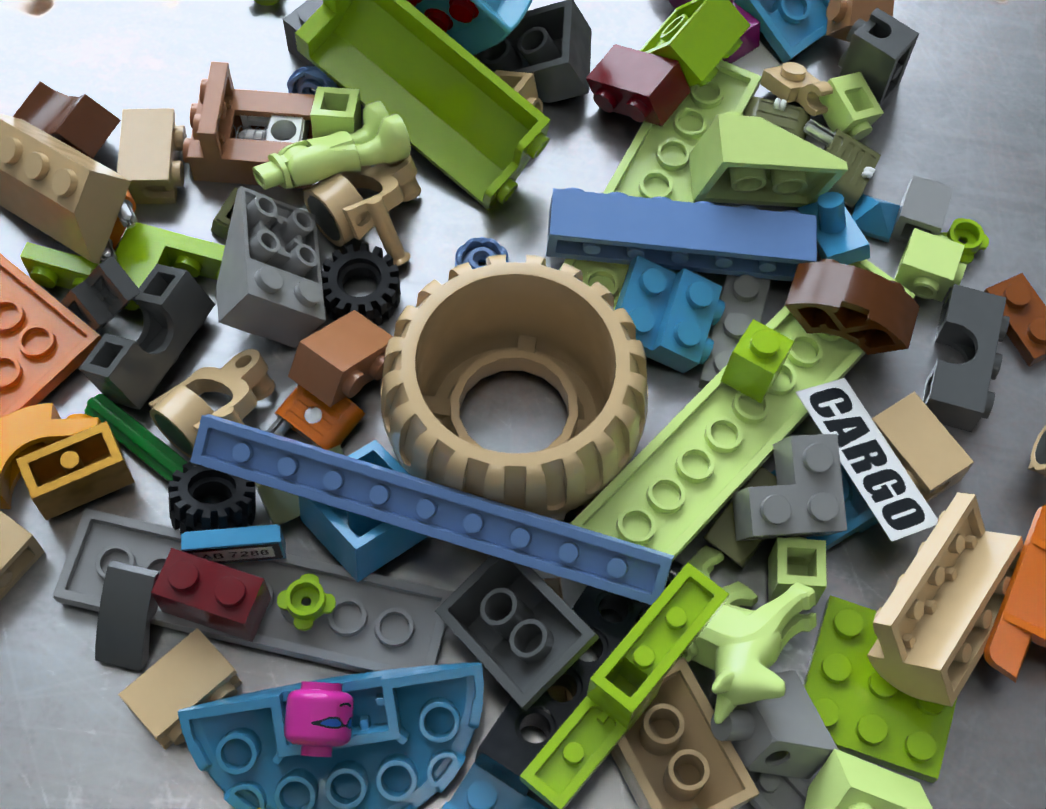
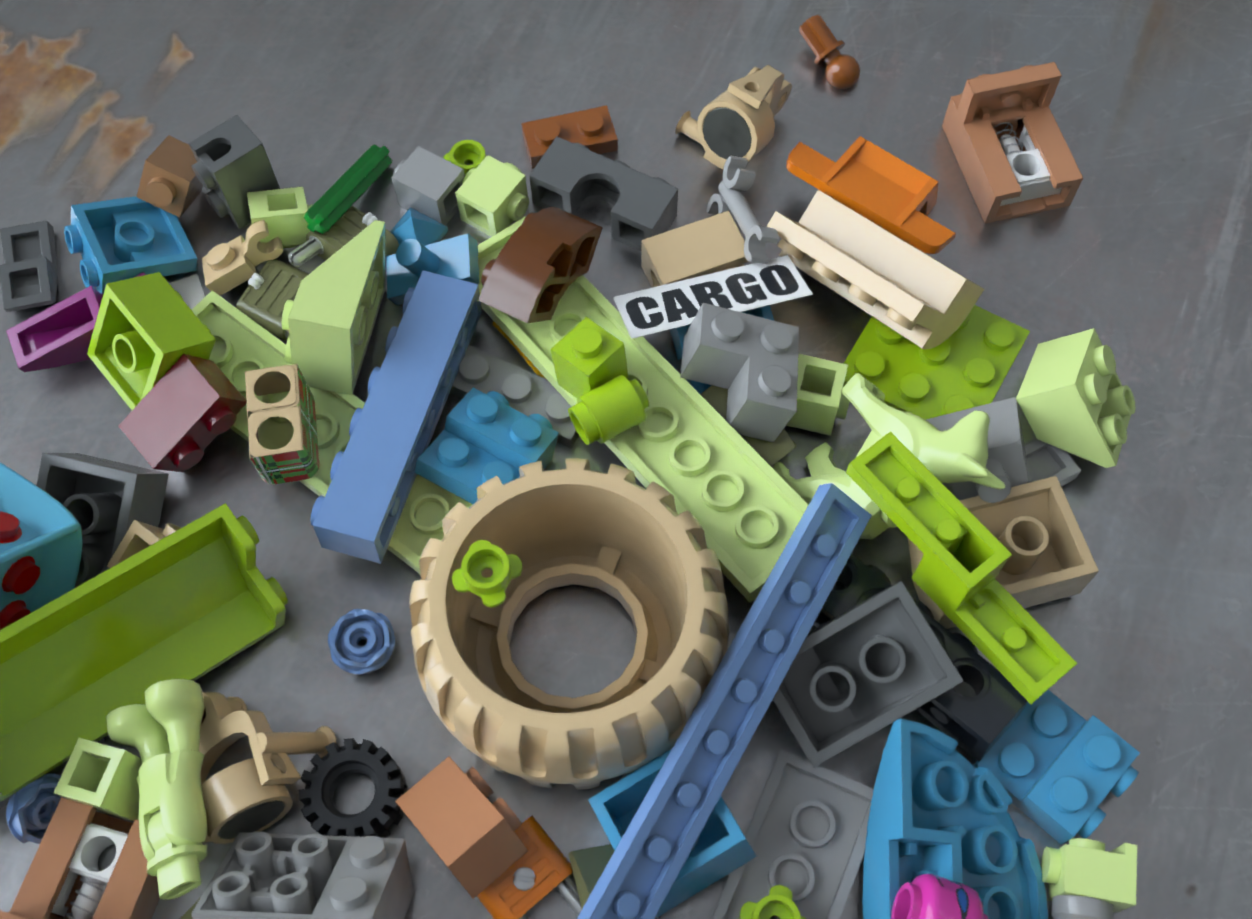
camera: 75 degrees left, 0 degrees up
none -> piece [245,364,319,484]
none -> green axle [304,145,392,234]
none -> lime plate [452,540,522,607]
none -> lime brick [568,375,649,445]
none -> light grey bar [706,155,779,264]

